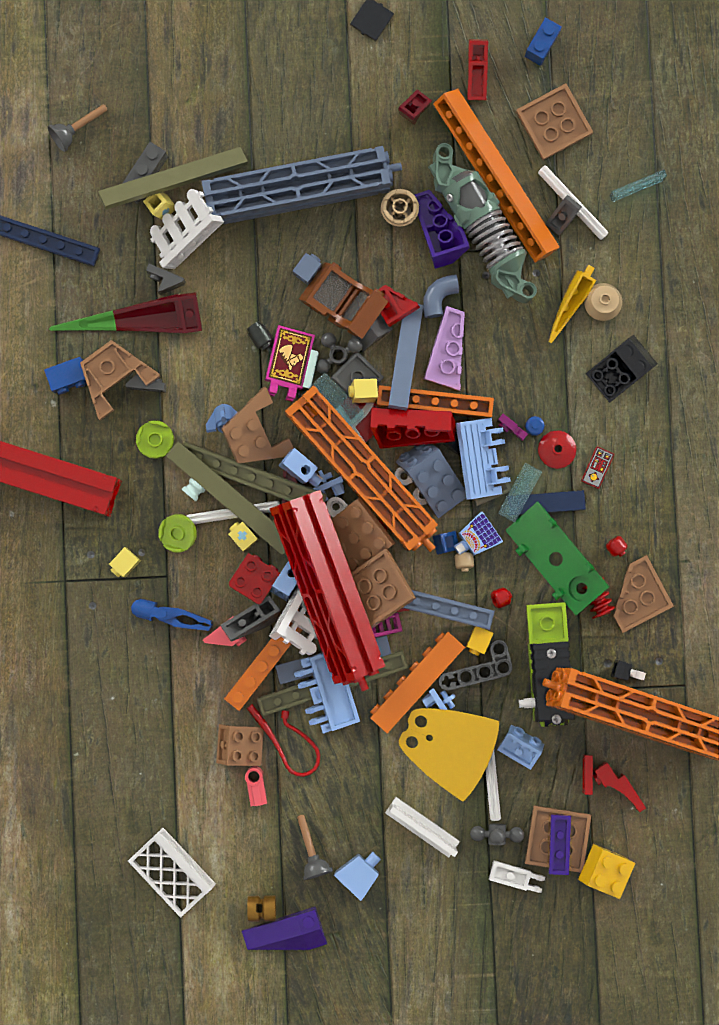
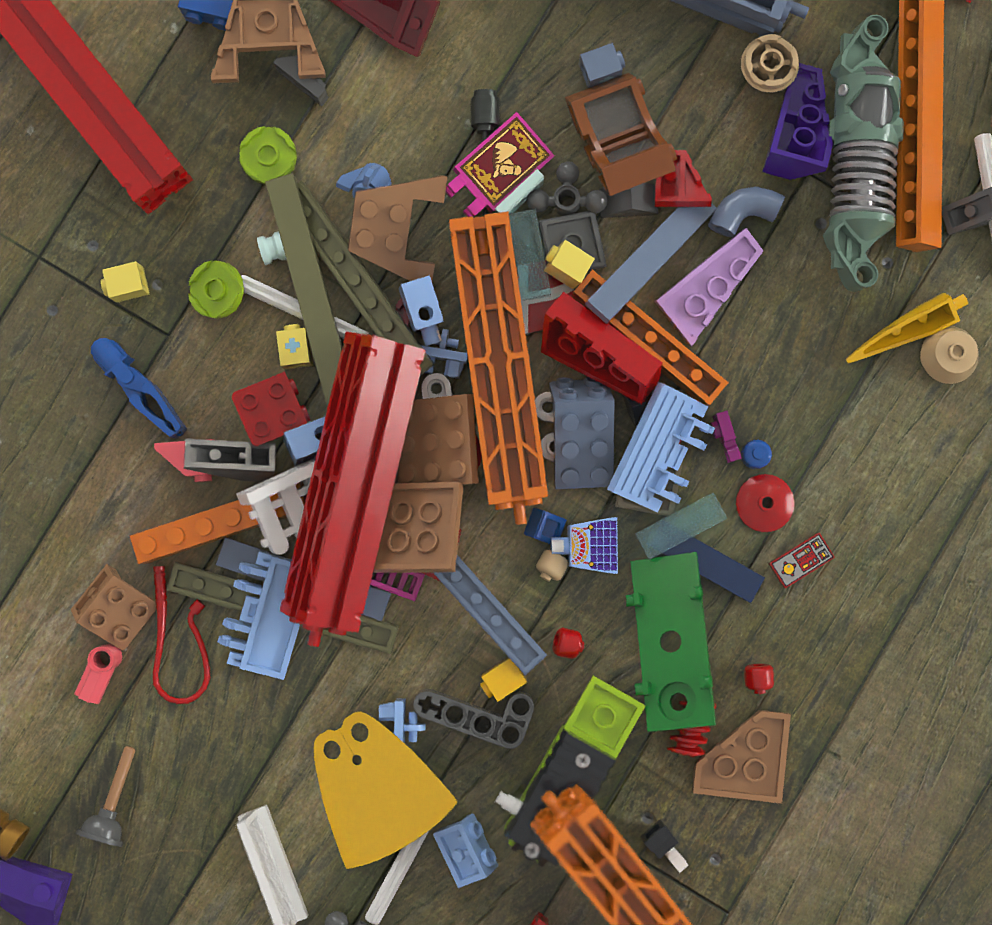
camera: 40 degrees right, 0 degrees up
light blue torso [334,852,381,901] -> none
orange brick [370,632,465,734] -> none
black slope [586,335,658,403] -> none

